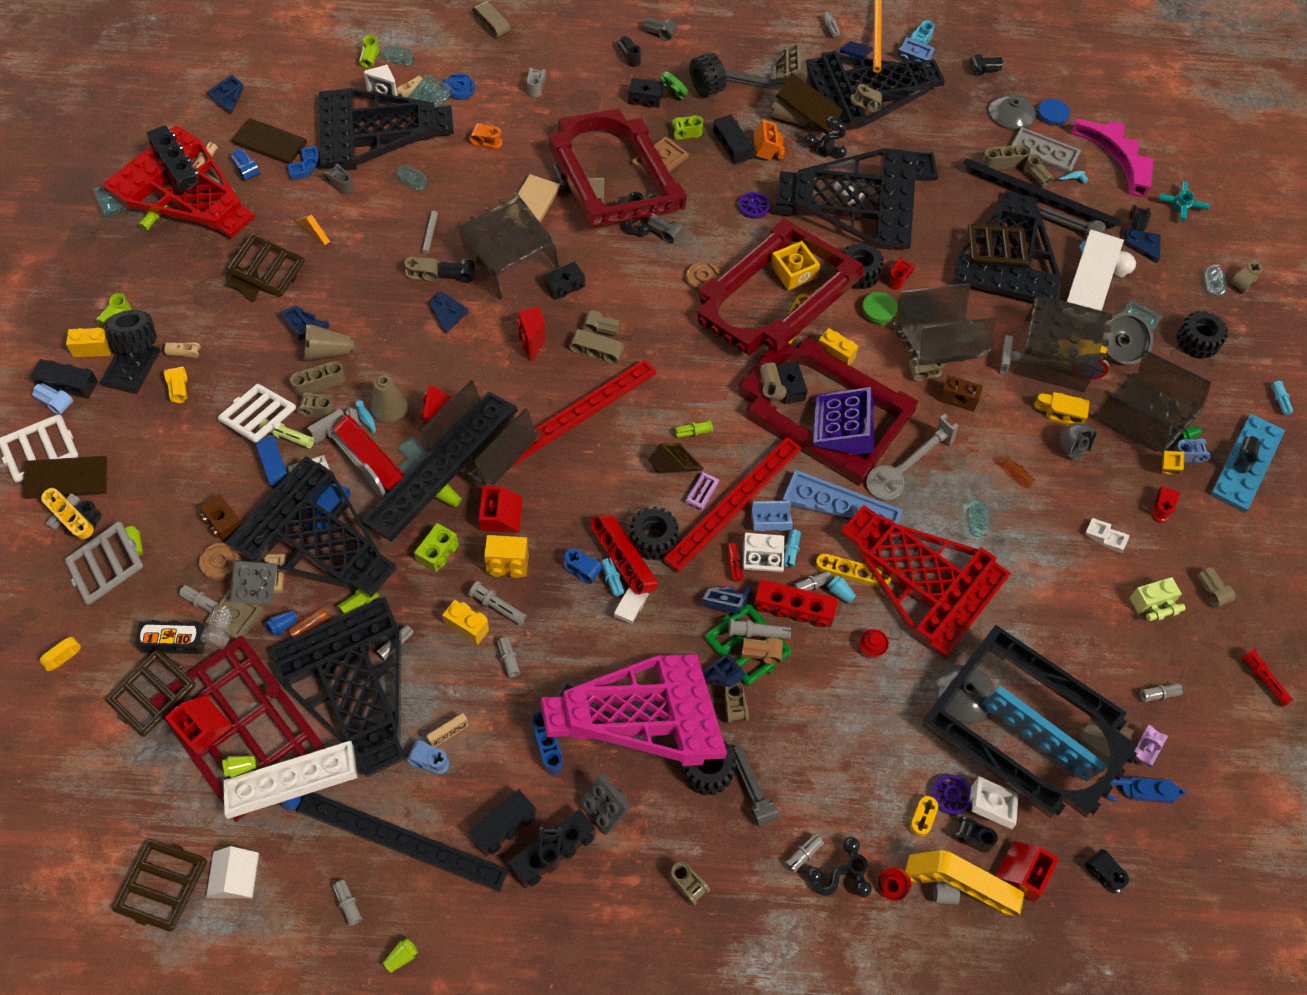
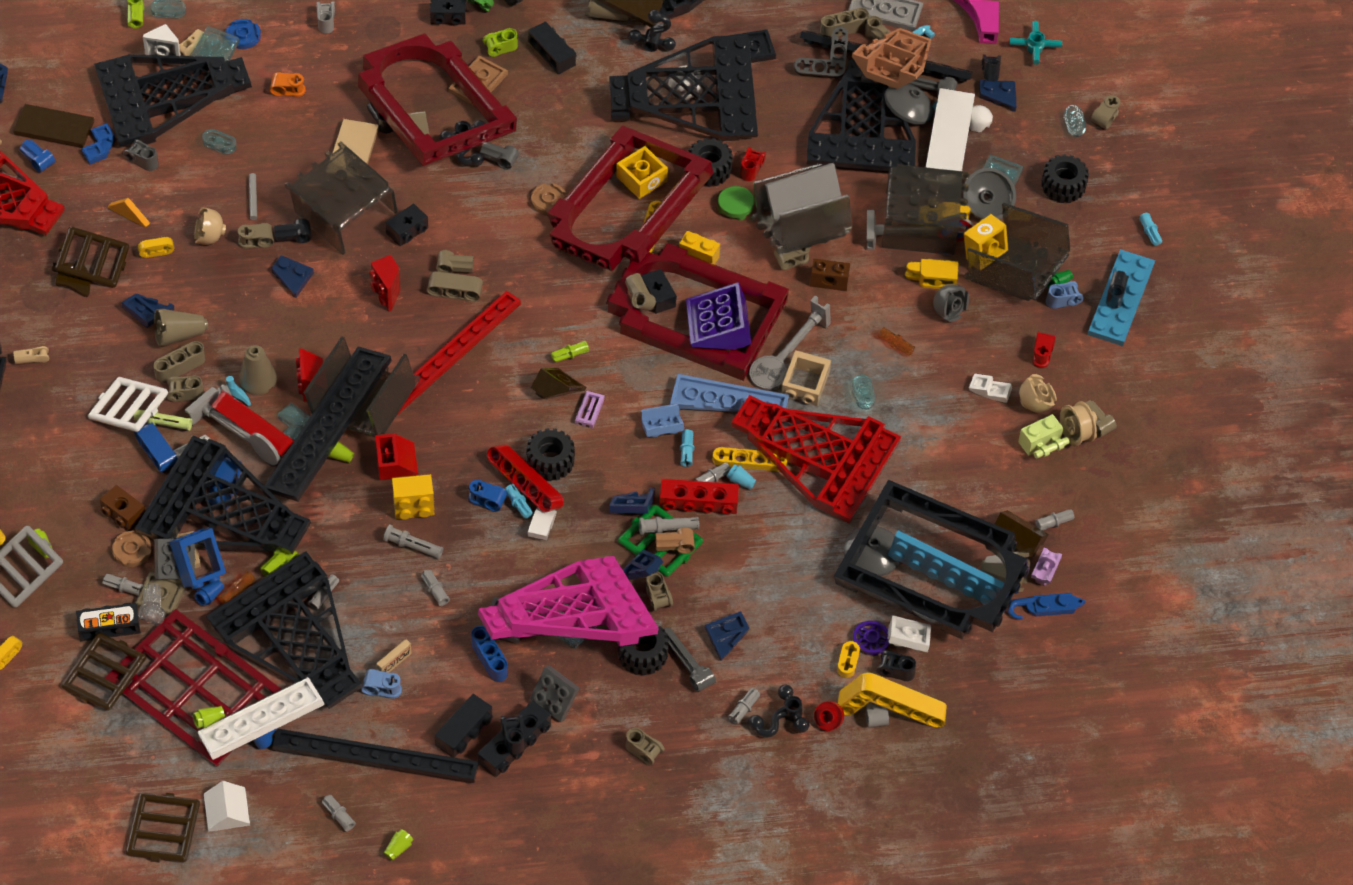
camera: 10 degrees left, 5 degrees down
yellow piece [164,366,188,404] -> none
red slope [165,695,233,755] -> none
lime brick [414,523,458,573] -> none
yellow brick [442,600,489,645] -> none
red plate [664,437,802,573] -> none
red axle [726,543,743,582] -> none
dark purple wheel [739,192,770,219] -> none
white slope [742,533,784,572] -> none
orange brick [753,119,785,160] -> none
red plate [858,629,889,659] -> none
dark brown bar [967,223,1029,266] -> none
red slope [995,841,1059,902] -> none
black piece [1085,849,1129,894] -> none
yellow brick [1161,451,1184,475] -> none
red pin [1240,648,1294,707] -> none
none -> yellow beam [138,237,174,258]
none -> blue window [169,528,226,589]
none -> tan cylinder [194,207,226,245]
none -> dark blue wing [704,611,749,661]
none -> light grey tile [765,163,842,220]
none -> tan window [781,350,831,406]
none -> dark grey beam [794,26,848,78]
none -> nougat wedge [852,28,931,89]
none -> dark grey dish [884,84,934,124]
none -> yellow brick [964,214,1008,270]
none -> dark brown piece [995,510,1049,557]
none -> tan cylinder [1019,374,1057,413]
none -> tan wheel [1060,401,1097,446]

